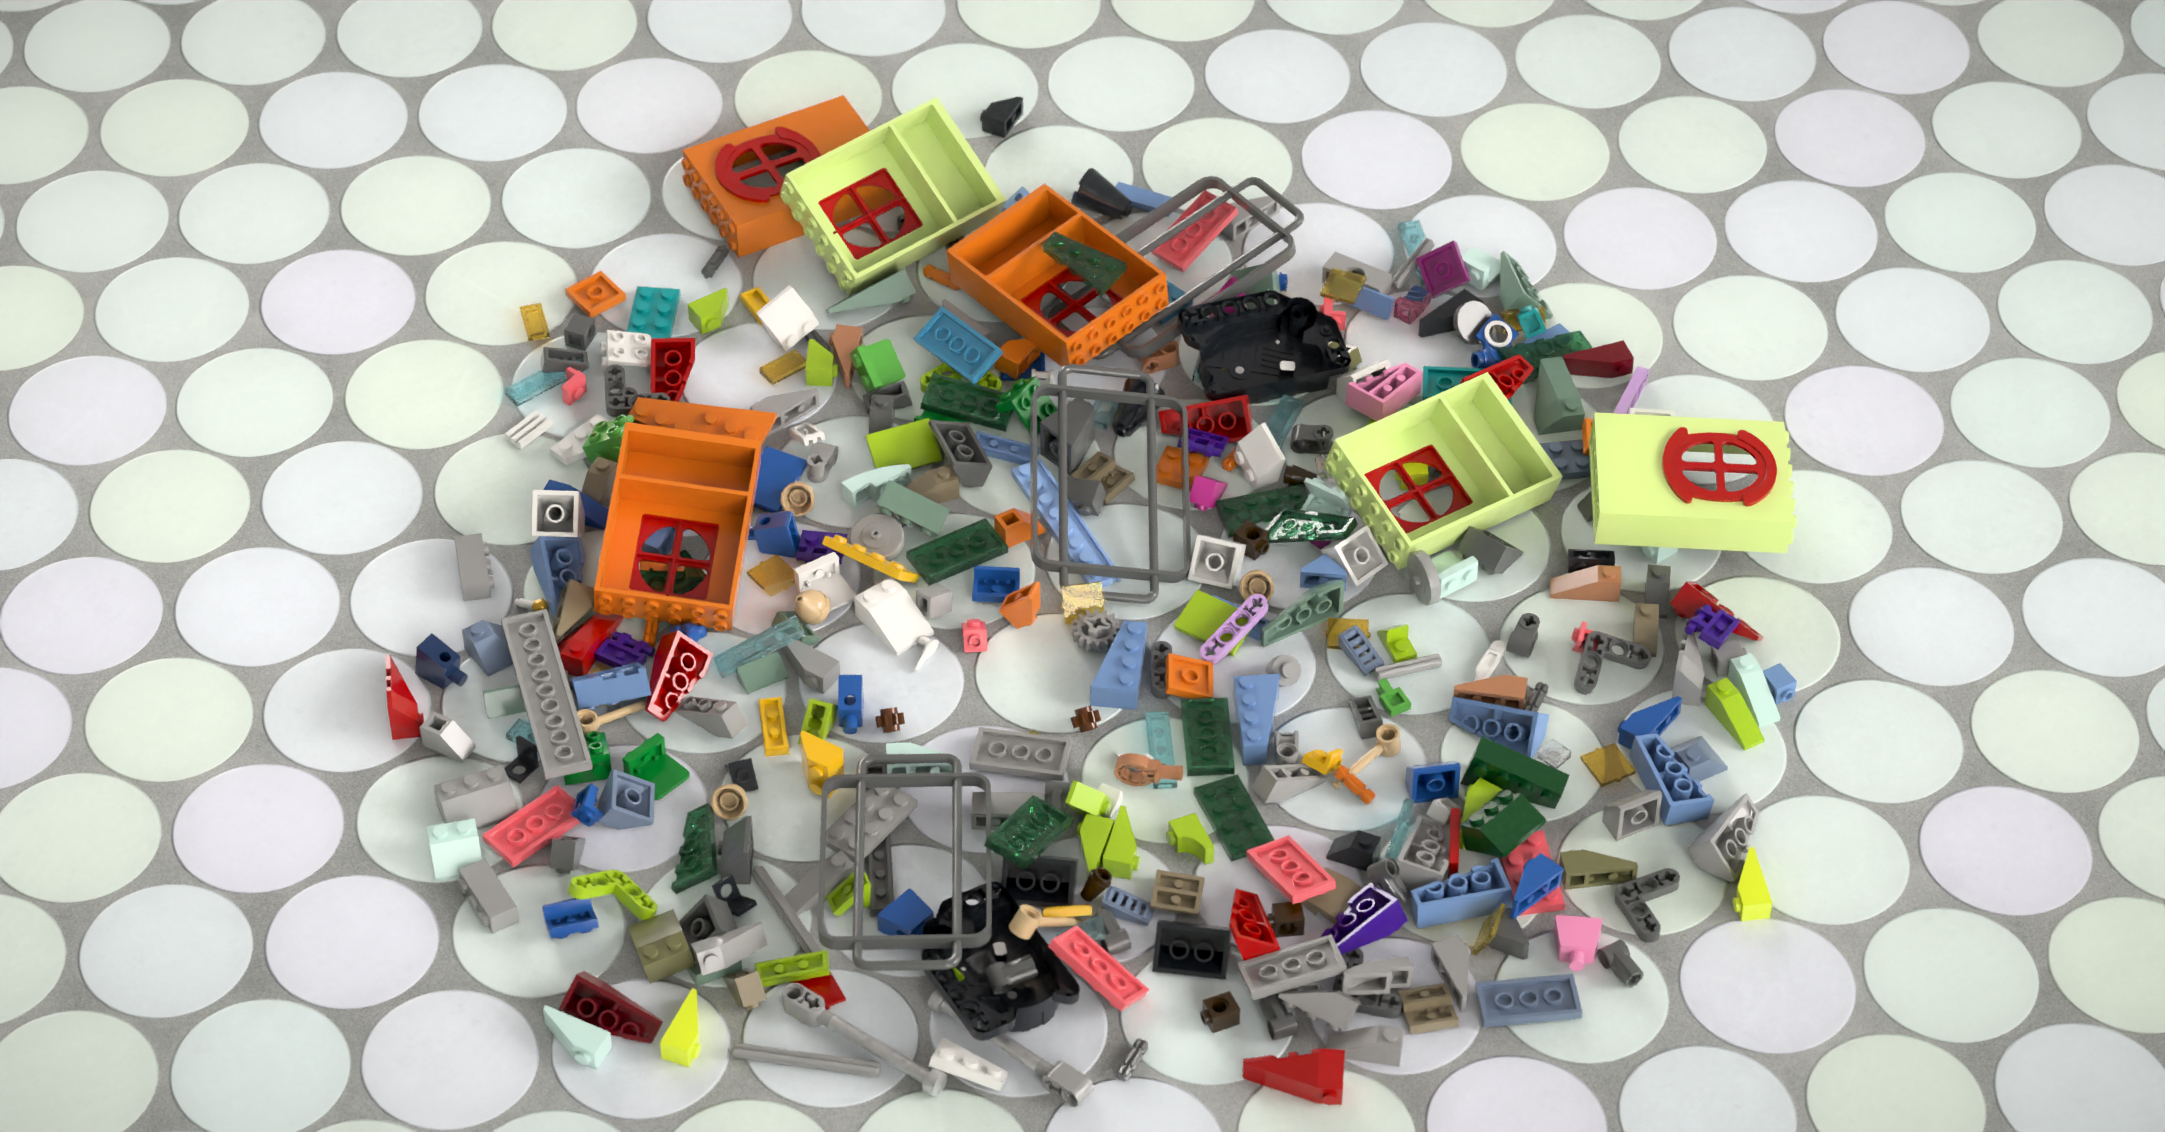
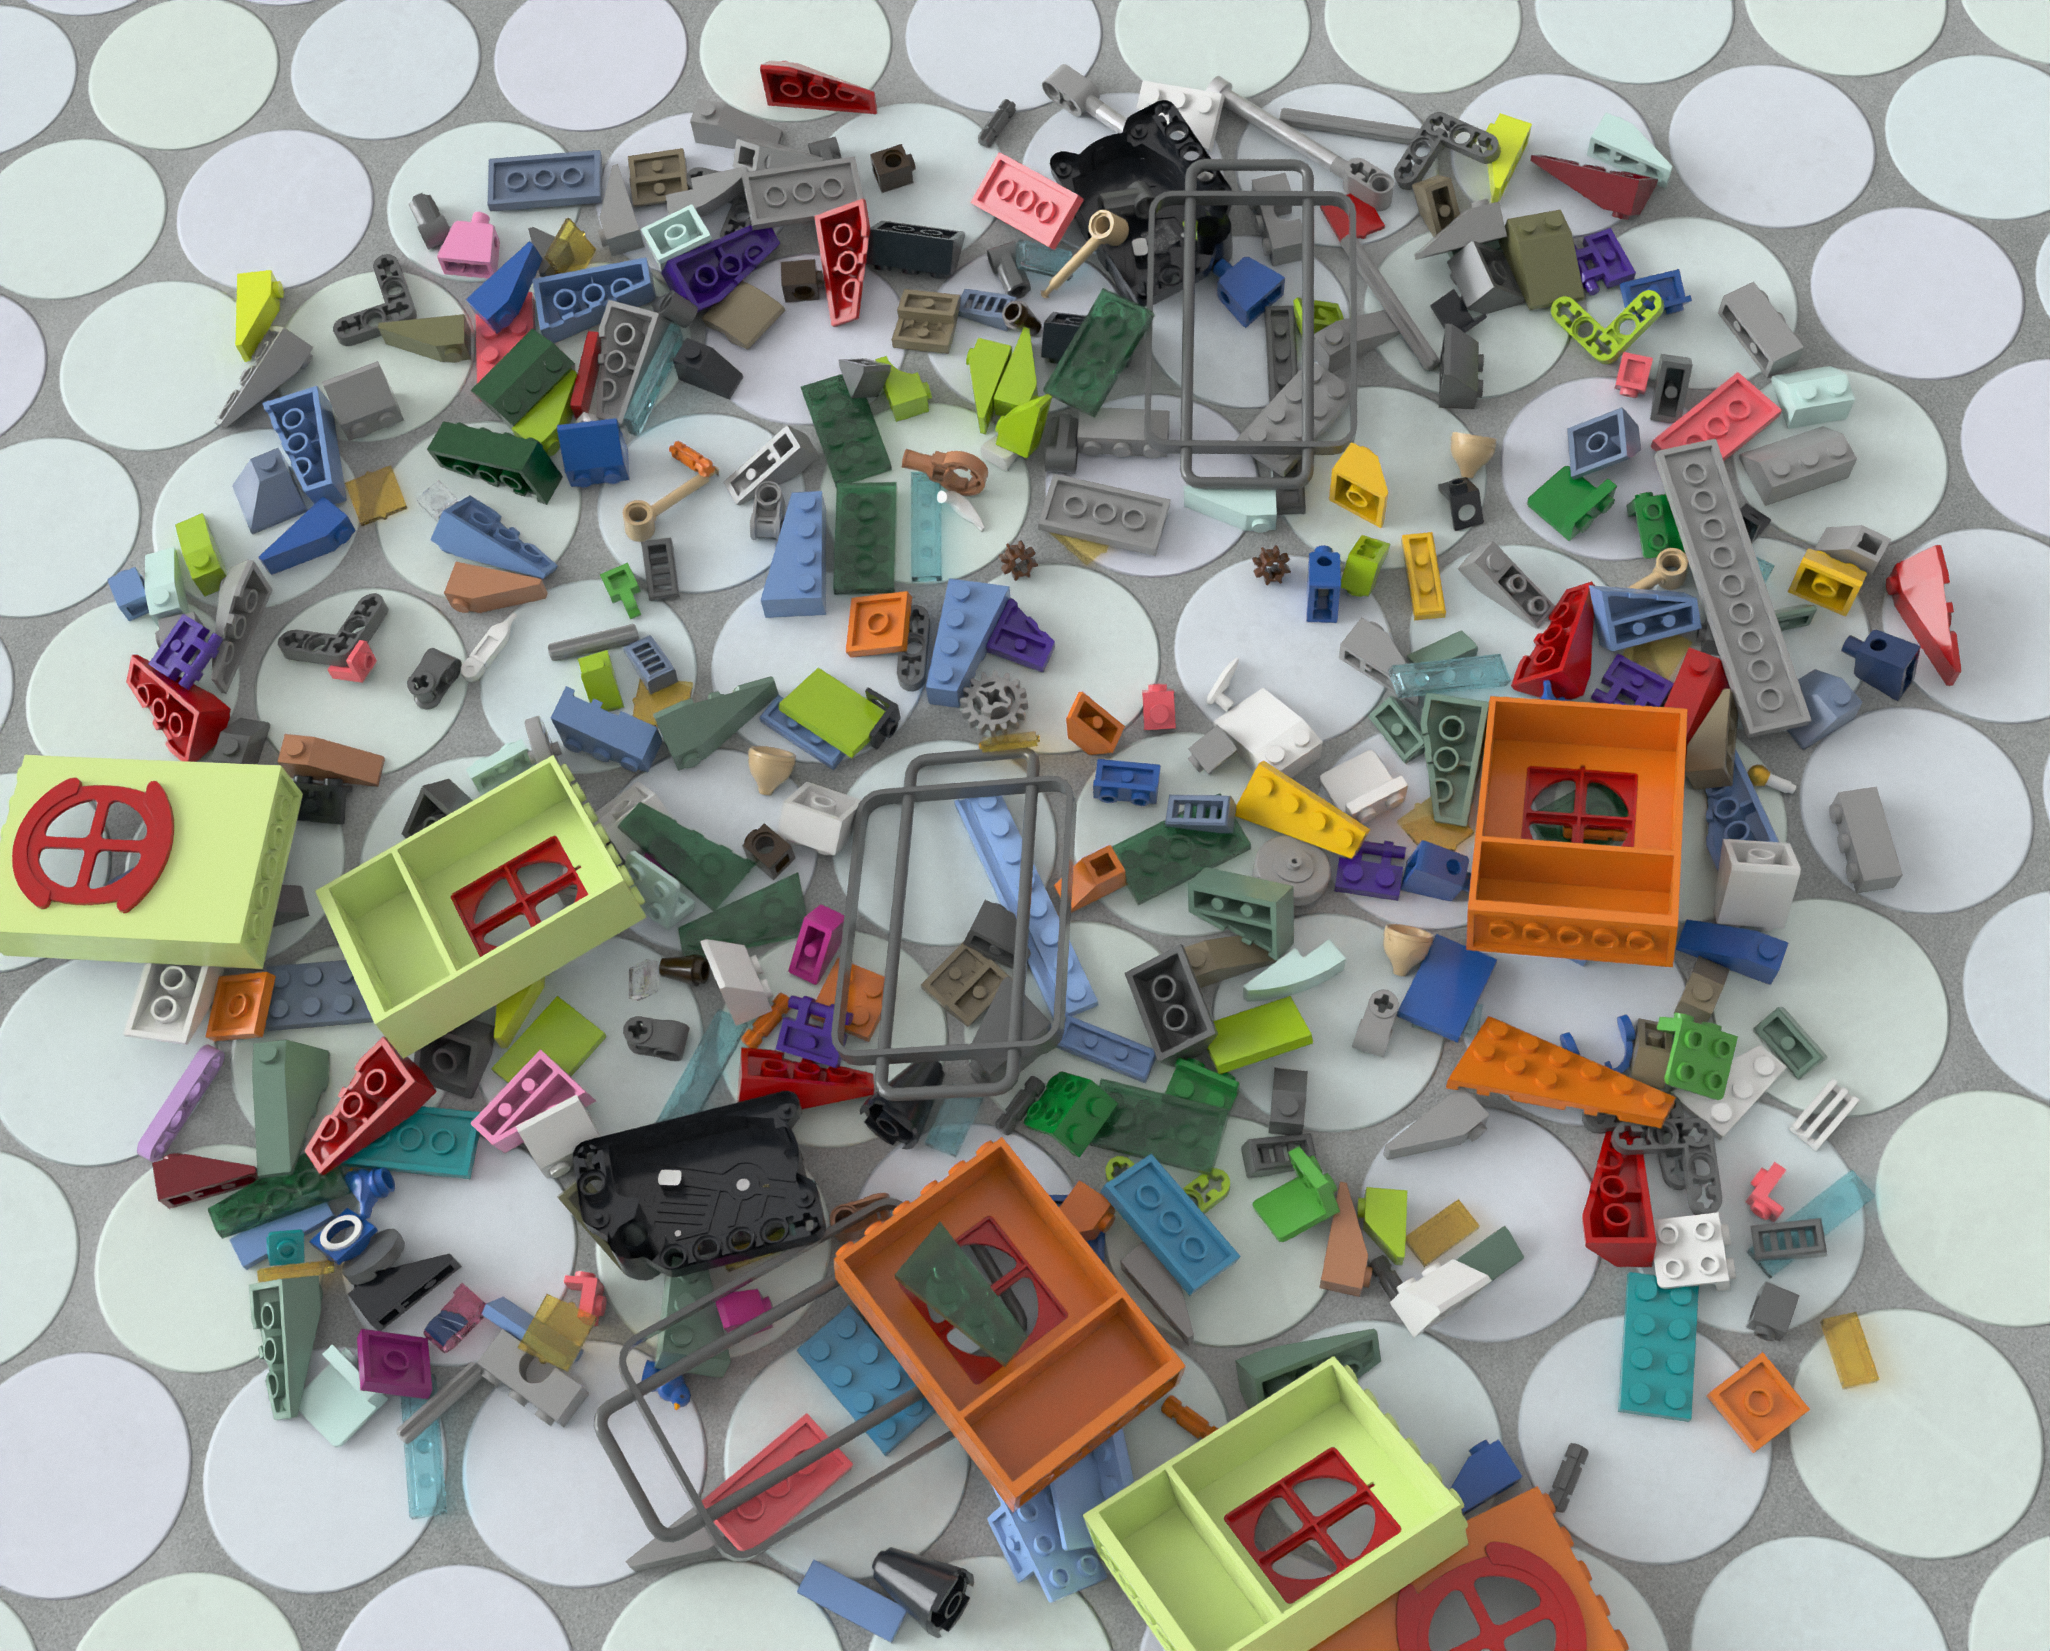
camera: 170 degrees left, 20 degrees up
blue bracket [570,783,603,827] -> none
clear green wing [671,803,718,894] -> none
lime slope [688,288,729,335] -> none
yellow tile [740,287,770,325] -> none
lime tile [755,950,830,987] -> none
white tile [788,422,826,446] -> none
tan helmet [795,589,830,625] -> none
white bush [1032,369,1054,385] -> none
yellow tile [1041,904,1092,917] -> none
lavender beam [1200,594,1268,665] -> none
coral plate [1246,835,1336,904] -> none
light grey piece [1265,655,1301,686] -> none
medium blue slope [1300,554,1347,591] -> none
yellow bracket [1302,748,1343,775] -> none
dark grey axle [1523,682,1548,712] -> none
dark tan slope [1633,603,1659,657] -> none
none -> medium blue wedge [551,686,663,773]
none -> light aqua slope [641,204,712,270]
none -> dark grey slope [839,358,891,399]
none -> black bracket [865,687,901,750]
none -> dark purple wing [986,598,1055,673]
none -> sand blue slope [1165,794,1236,833]
none -> light grey arch [1249,173,1302,266]
none -> dark grey beam [1394,112,1501,190]
none -> sand green wedge [1420,692,1489,827]
none -> blue slope [1451,1439,1523,1516]
none -> sand green slope [1456,1225,1524,1281]
none -> dark purple plate [1574,228,1636,296]
none -> coral bracket [1614,352,1653,398]
none -> sand green slope [1753,1007,1828,1080]
none -> yellow slope [1788,548,1867,617]

